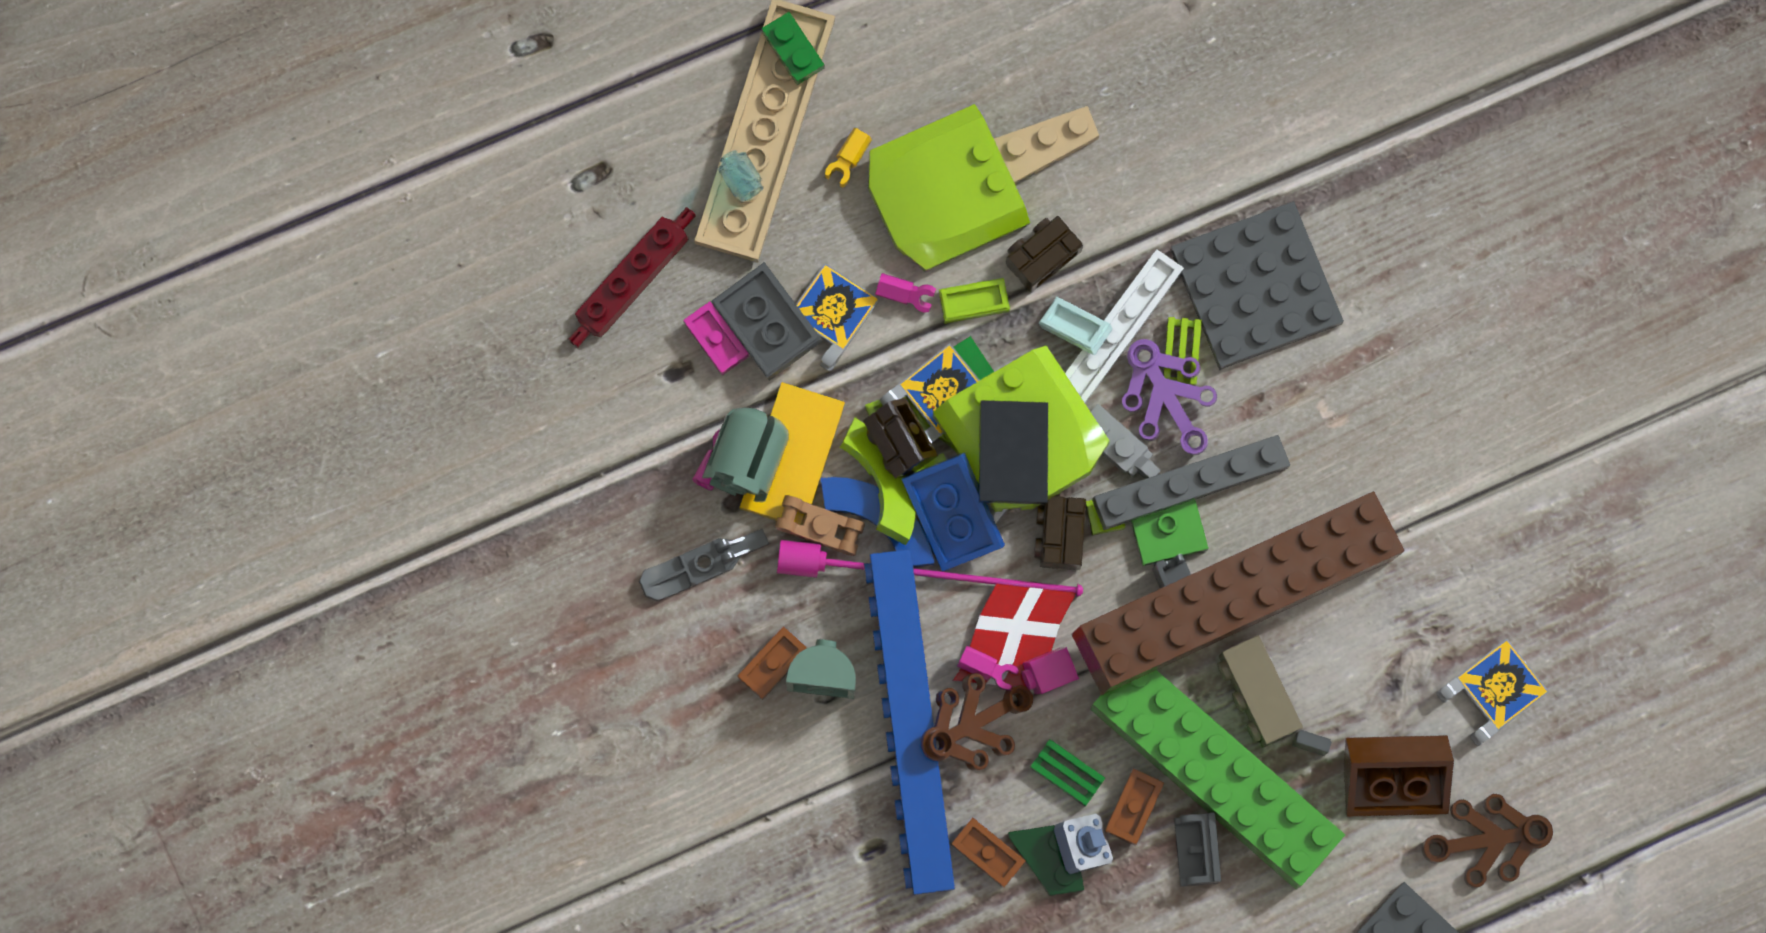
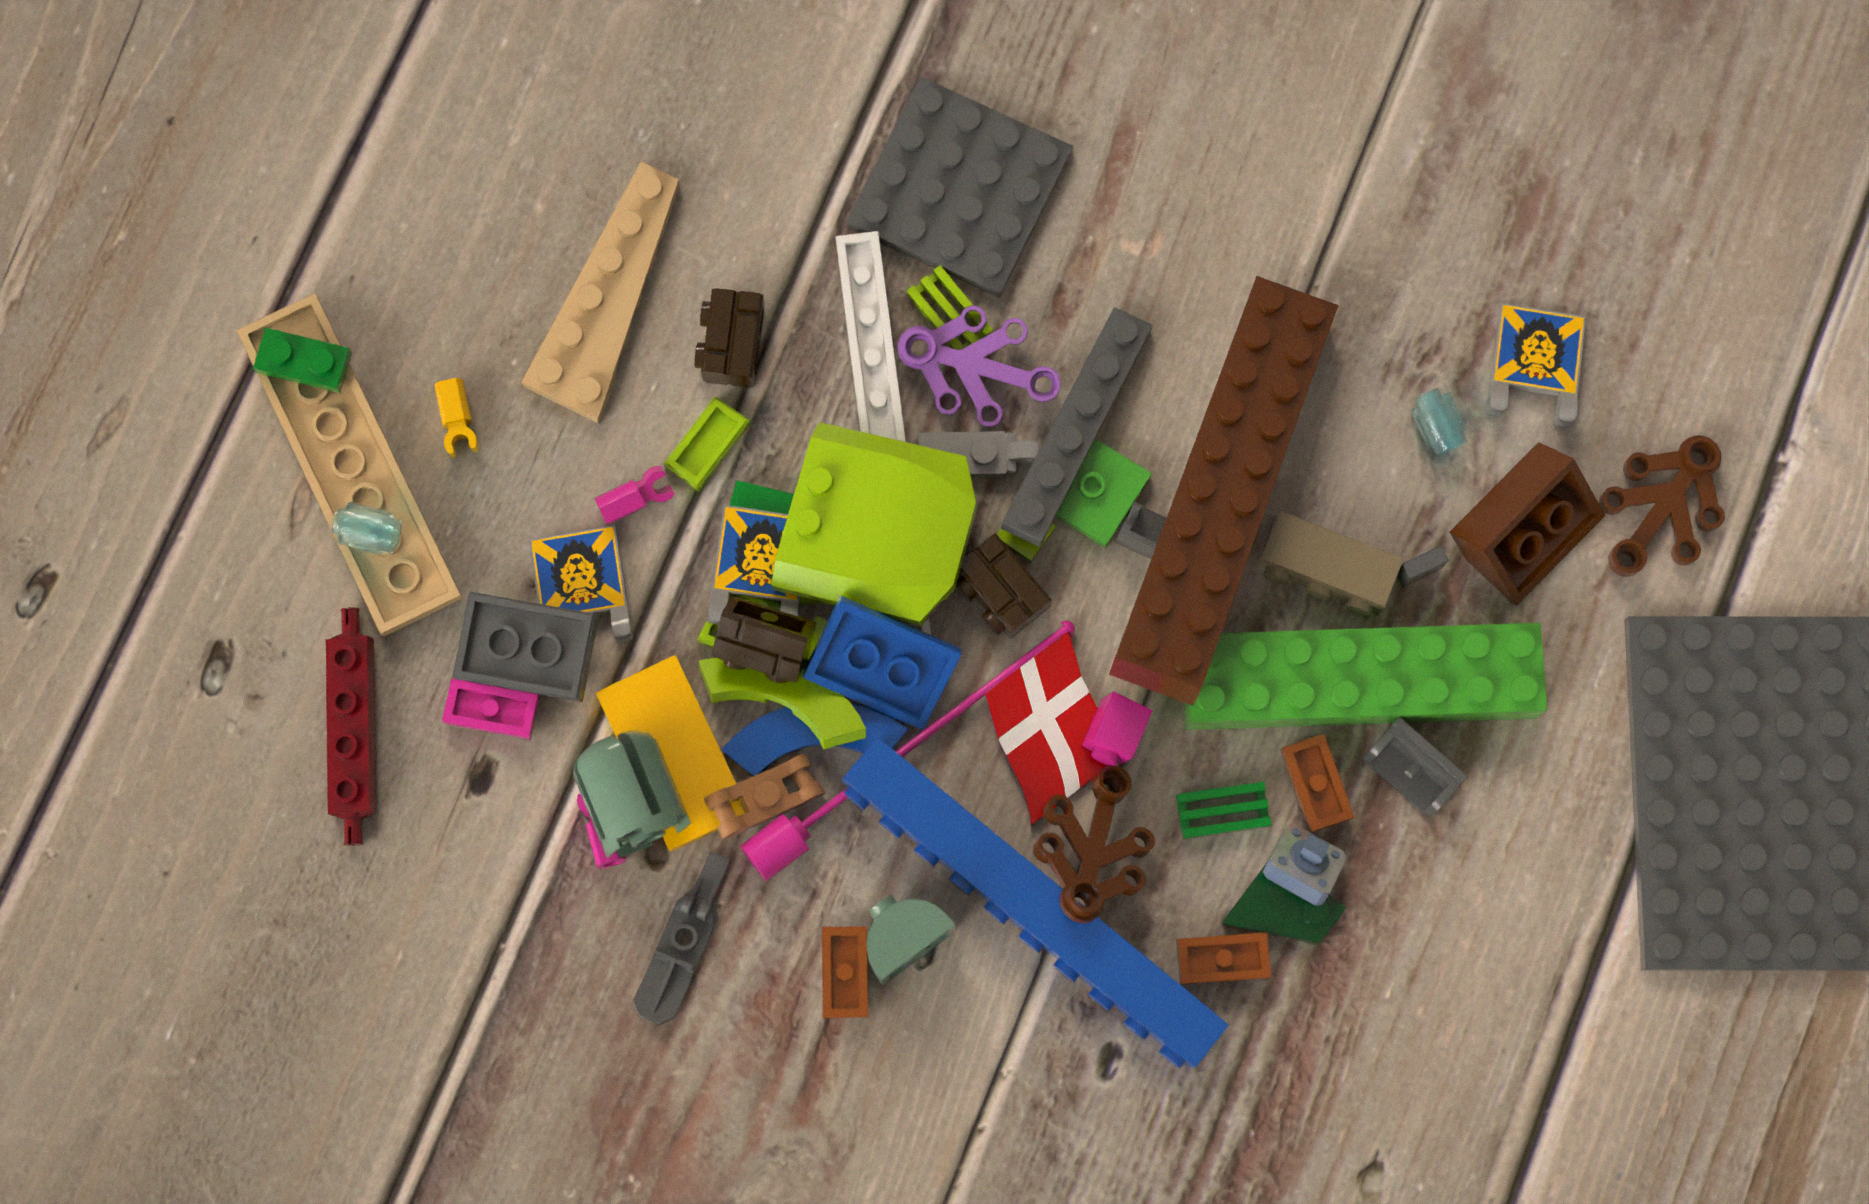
camera: 40 degrees left, 0 degrees up
lime wedge [868,104,1030,272] -> none
dark pink bar [957,646,1019,690] -> none
black tile [979,400,1048,505] -> none
light aqua tile [1039,297,1113,356] -> none
none -> clear light blue brick [1410,388,1468,456]

